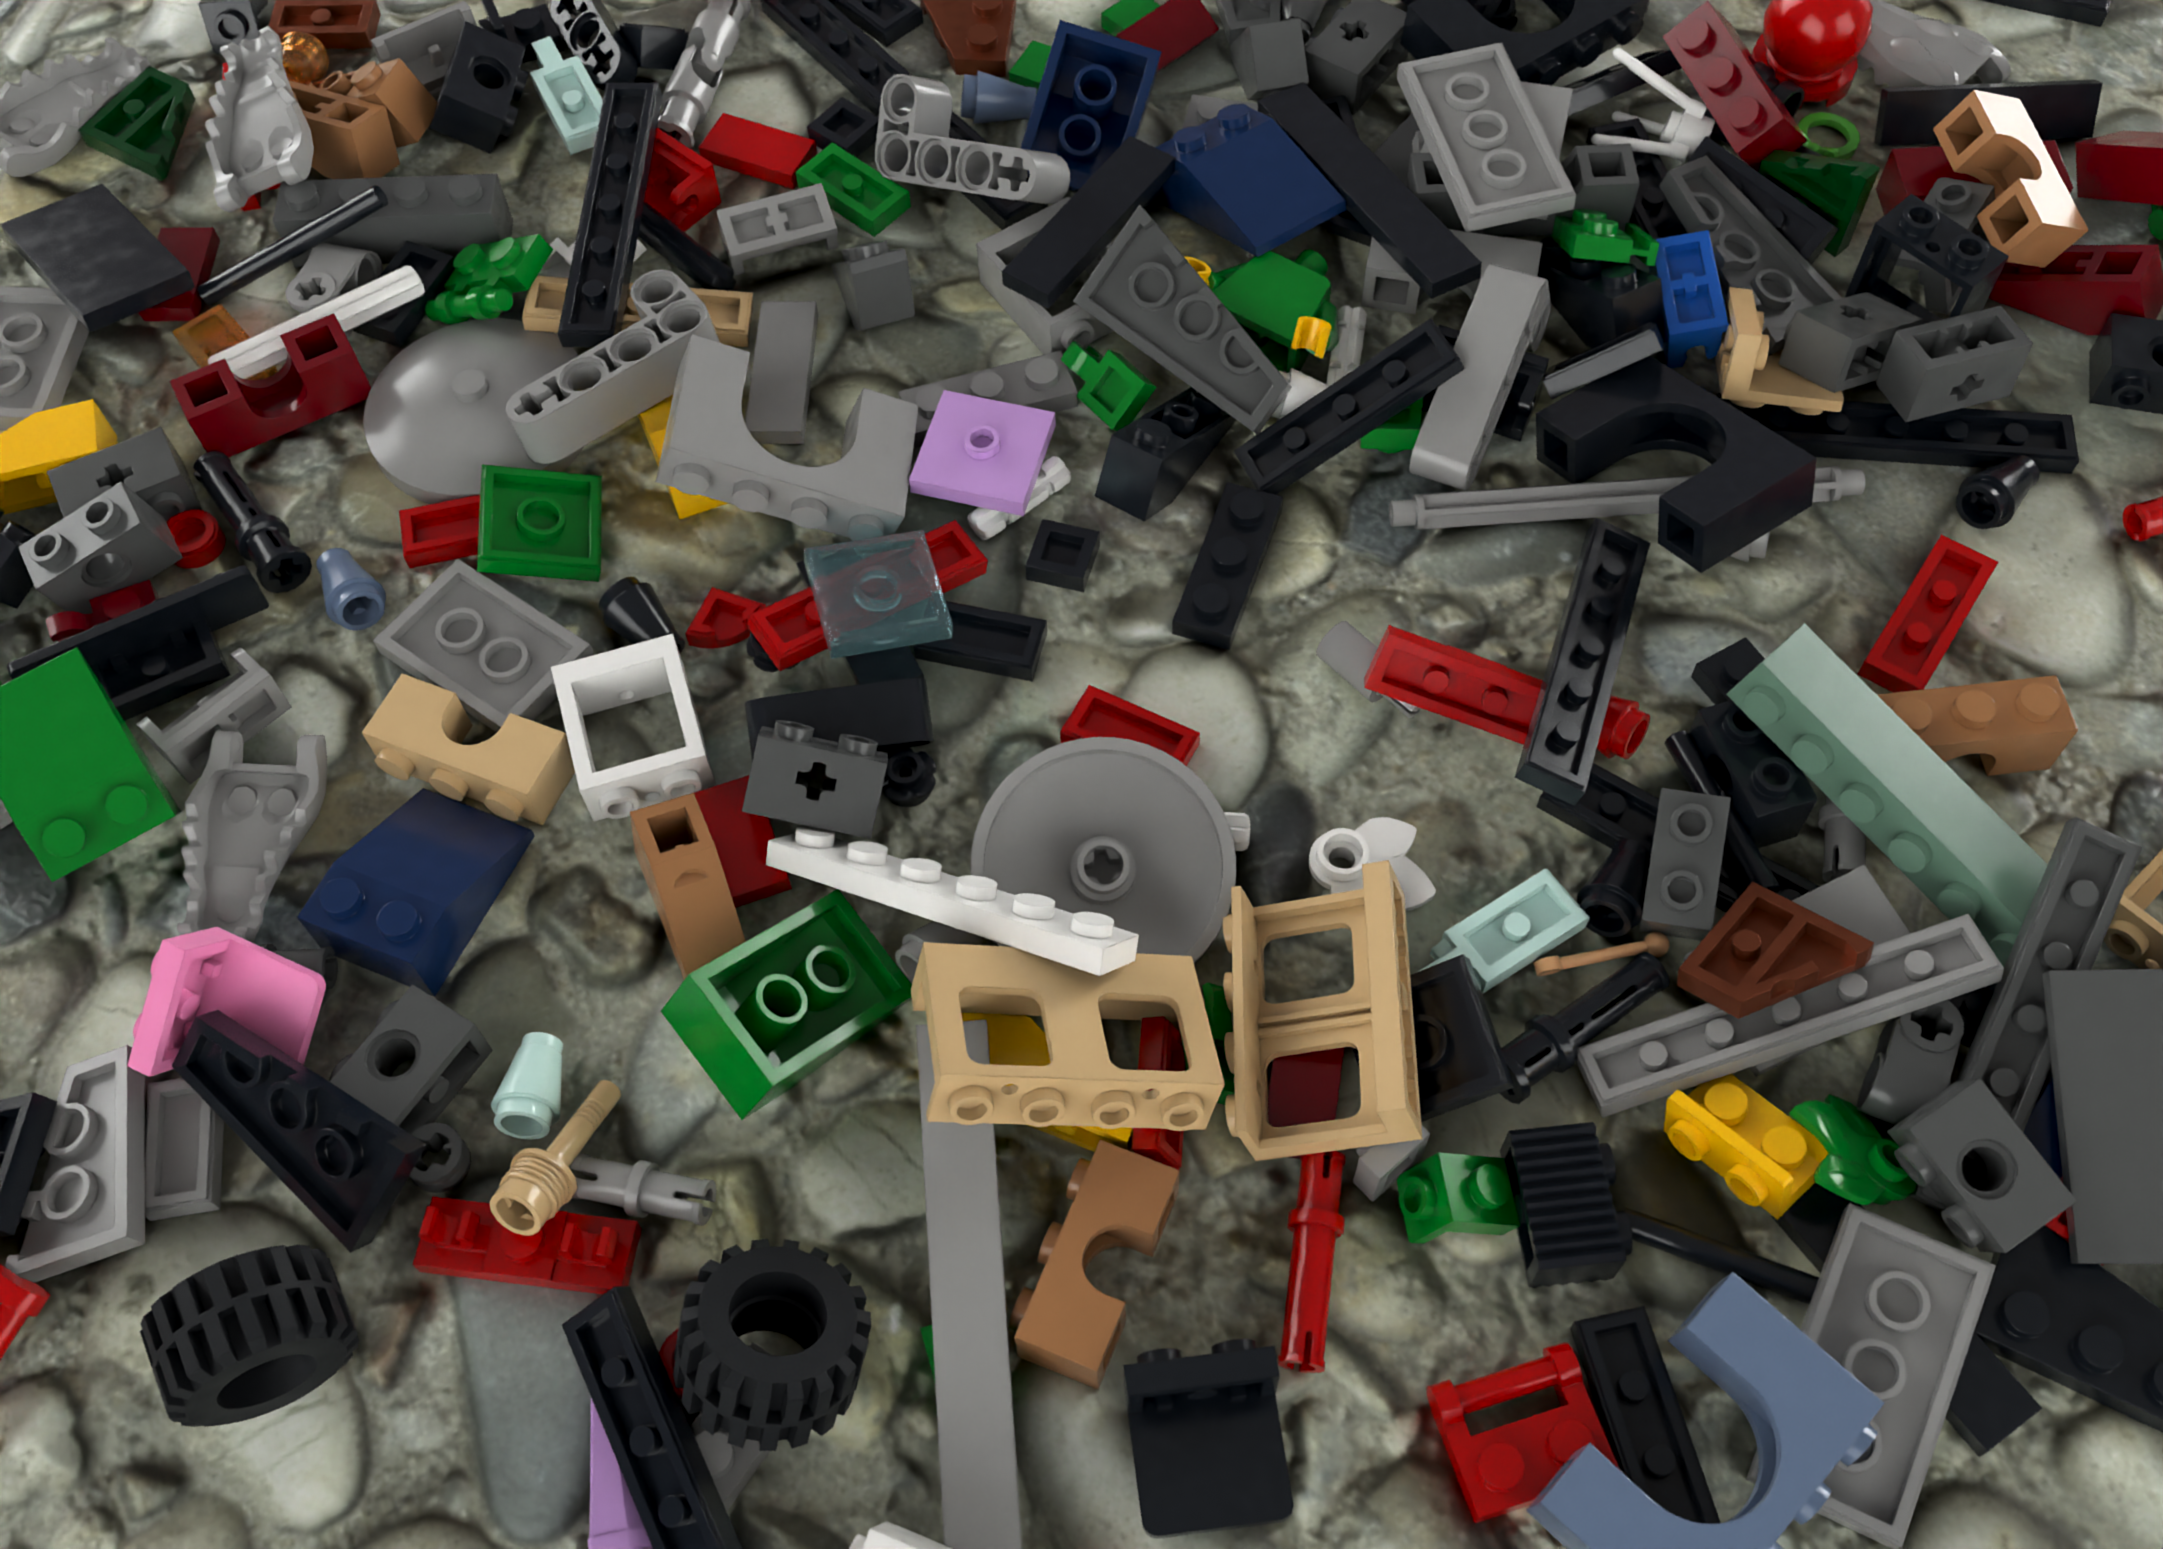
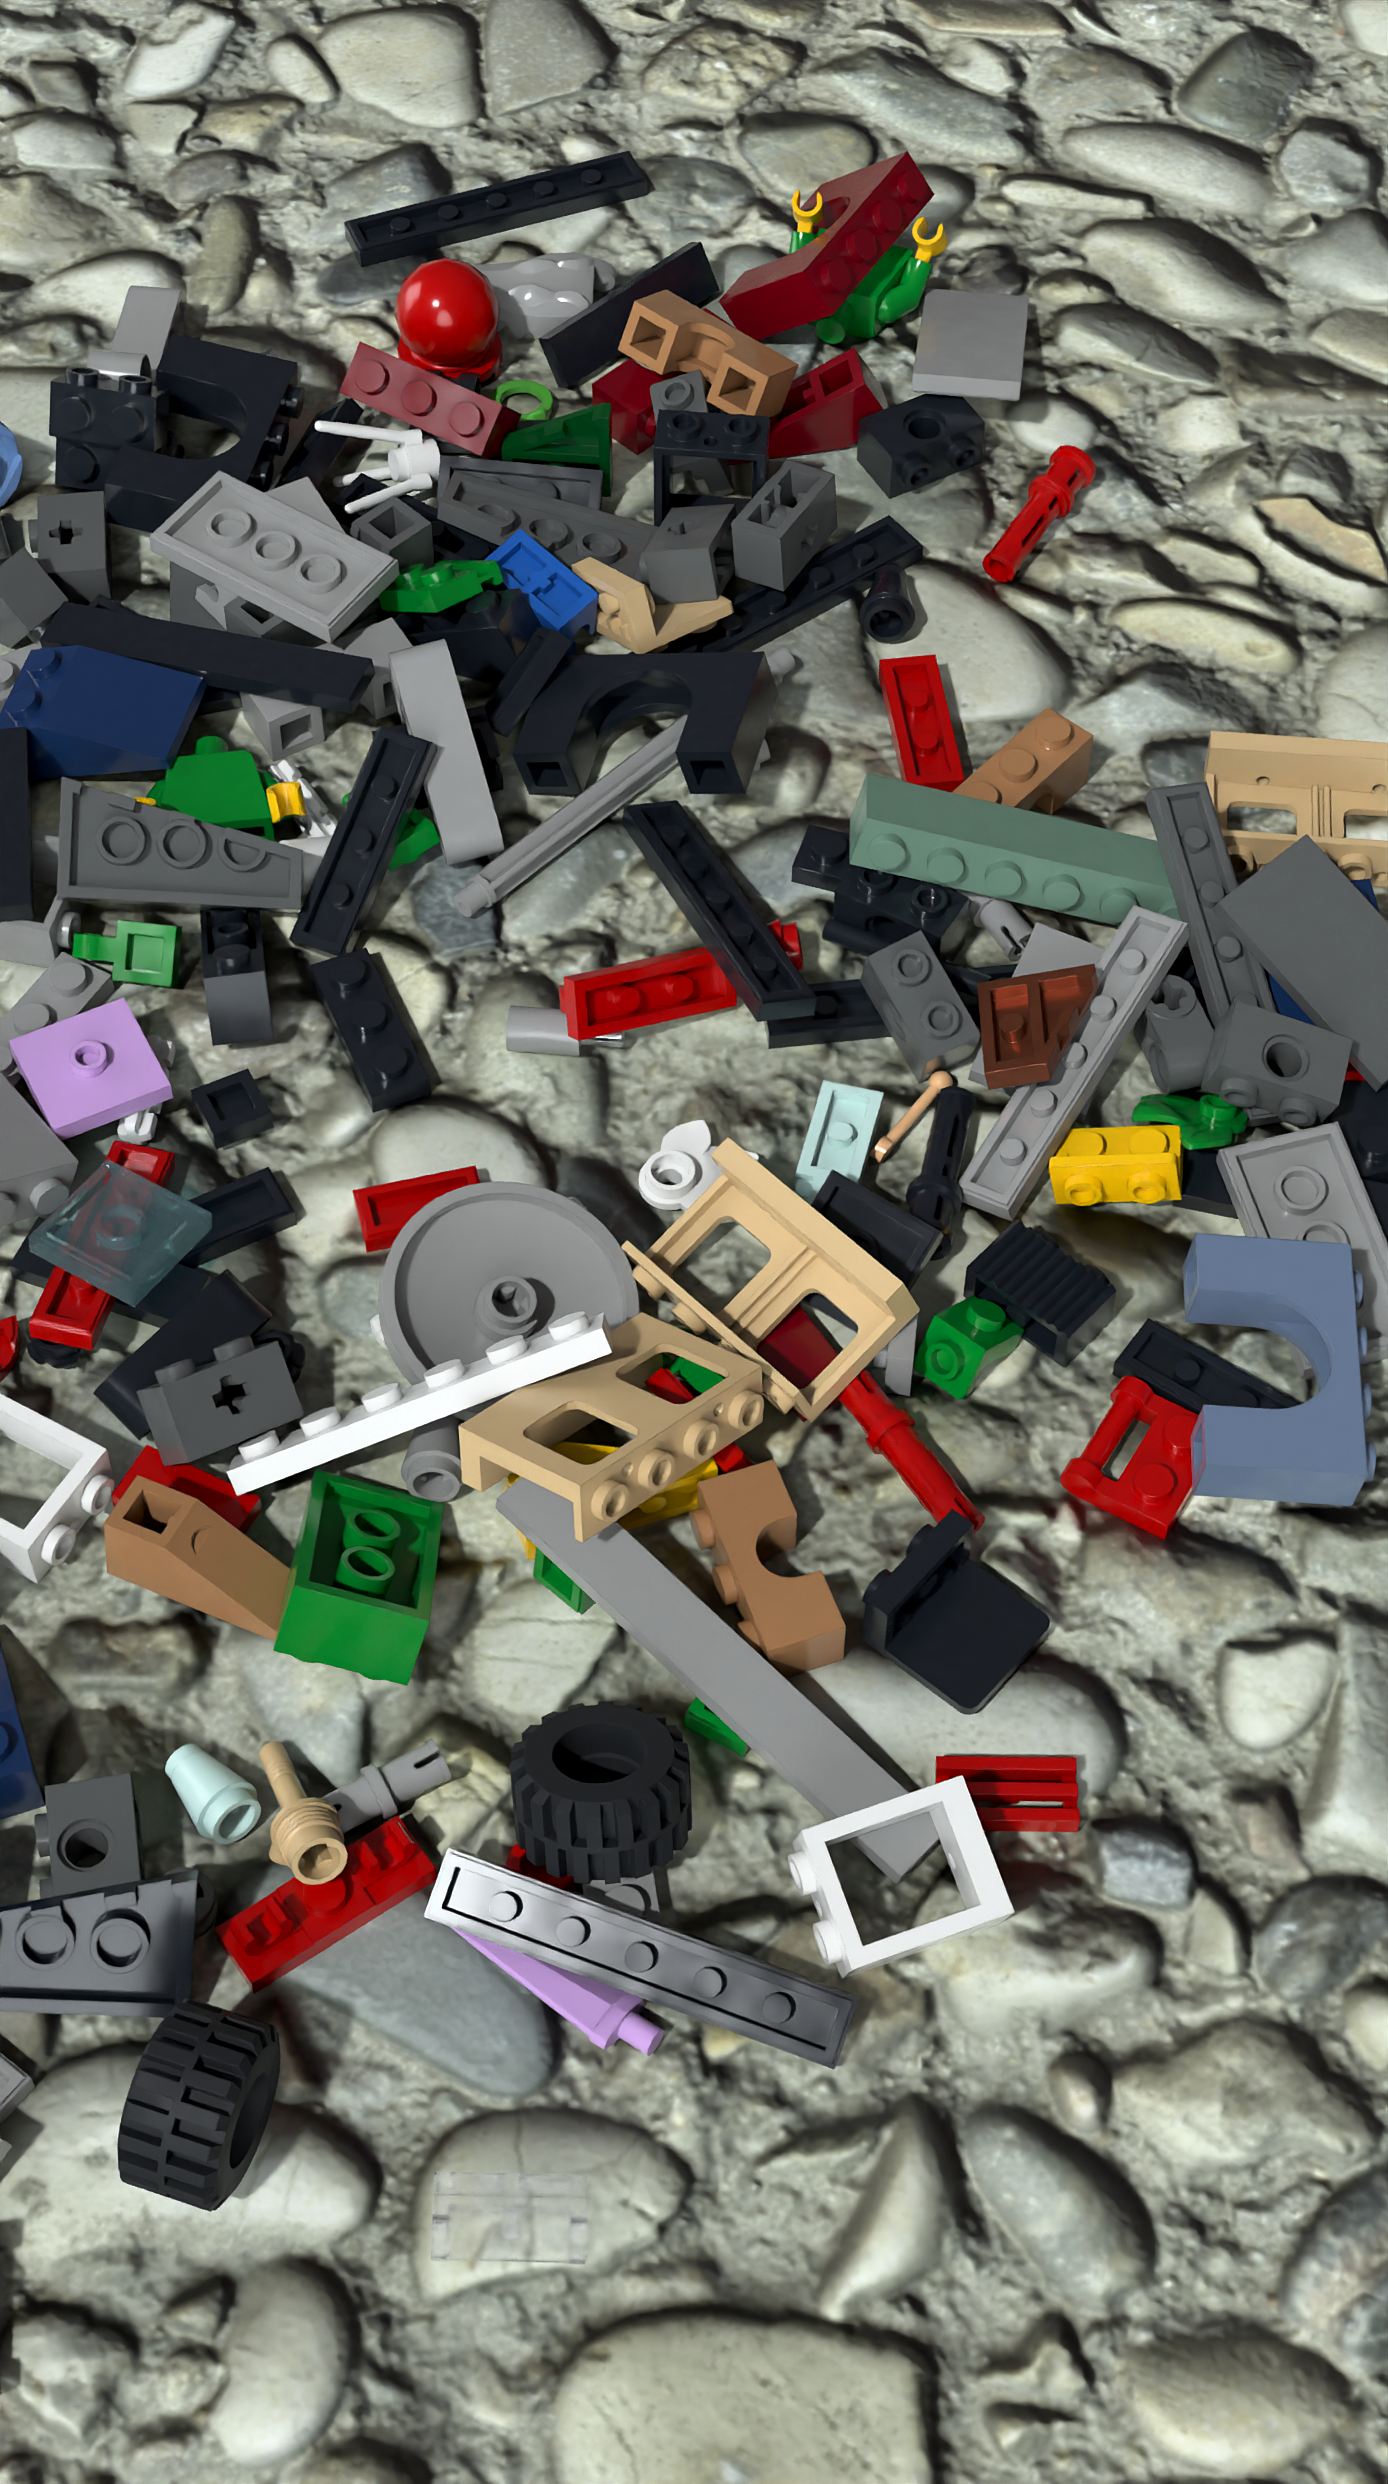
camera: 45 degrees left, 5 degrees down
black cone [1577,839,1651,937] -> none
black bar [1624,1207,1819,1304] -> none

